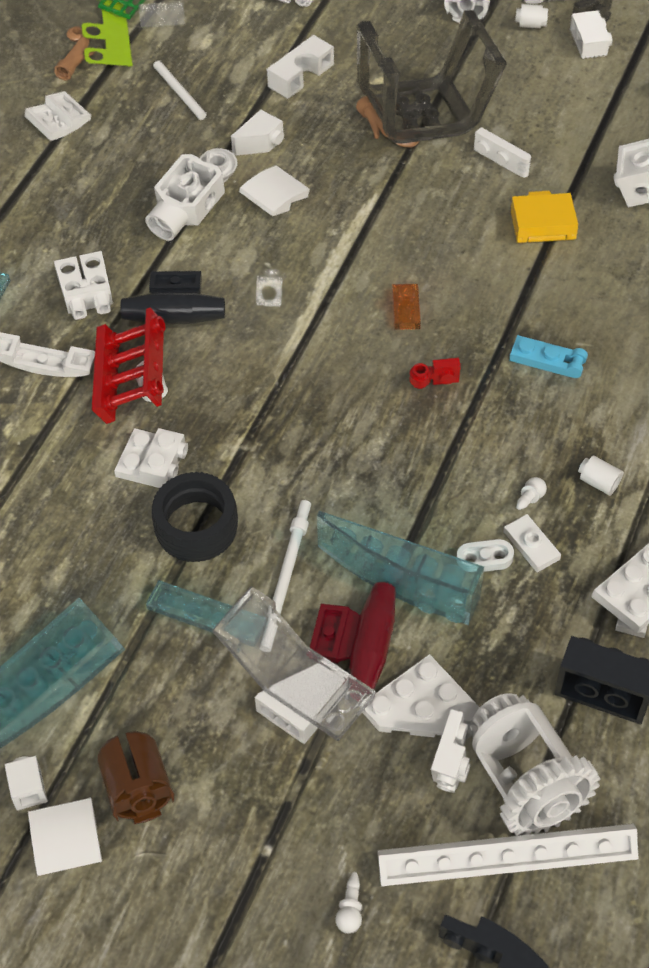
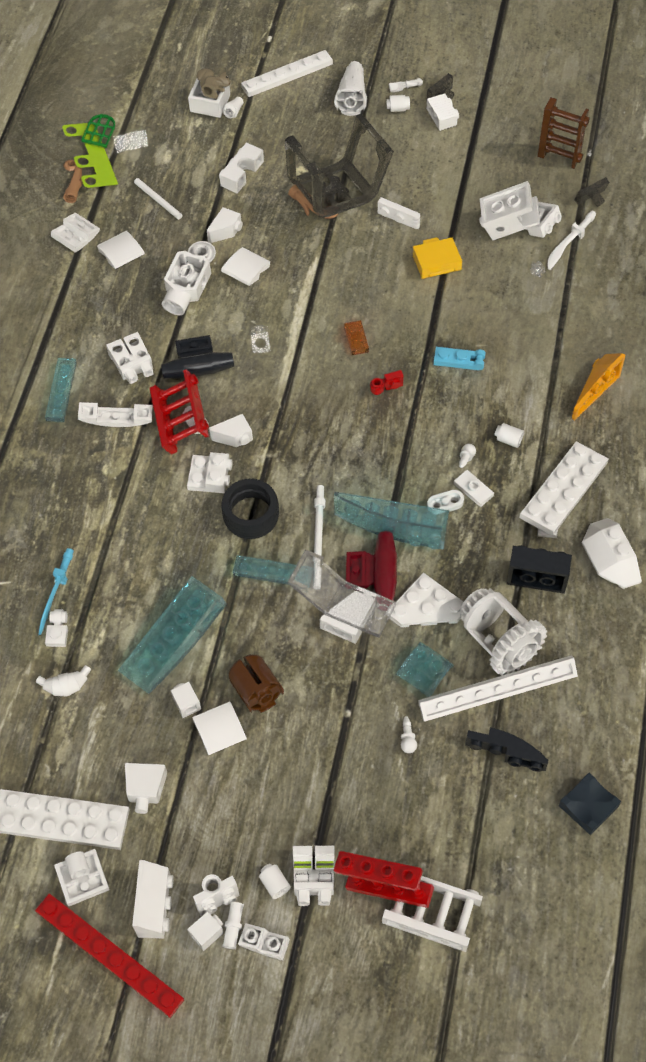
camera: 10 degrees left, 5 degrees up
white plate [431,709,470,793] -> none
none -> white slope [97,231,145,269]
none -> white slope [209,414,253,447]
none -> clear light blue slope [396,642,454,697]

